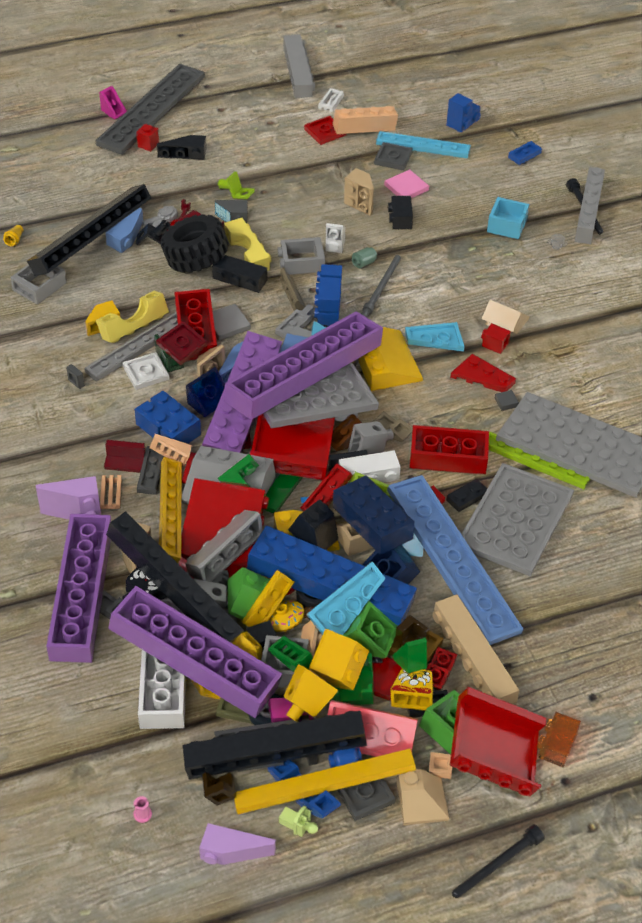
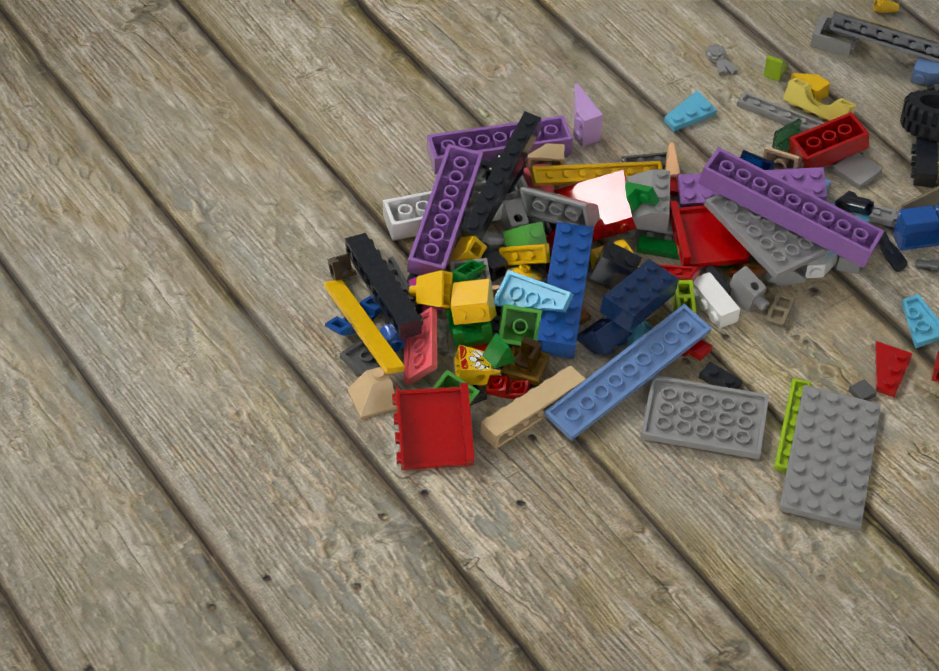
camera: 75 degrees right, 0 degrees up
dark grey tile [66,364,85,389] -> none
light nougat tile [100,475,122,509] -> none
dark red panel [104,440,145,473] -> none
white tile [122,352,170,390] -> none
bright pink pin [133,796,152,823] -> none
blue piece [134,390,201,447] -> none
dark red tile [156,321,208,365] -> none
lavender slope [199,823,276,865] -> none
yellowish green piece [279,805,318,837] -> none
yellow slope [358,327,423,391] -> none
red brick [410,425,489,475] -> none
black piece [452,824,545,898] -> none
clear orange brick [537,712,581,768] -> none
none -> medium azure wing [664,90,717,132]
none -> light grey piece [705,44,738,76]
none -> lime slope [763,55,789,82]
none -> black piece [835,191,874,216]

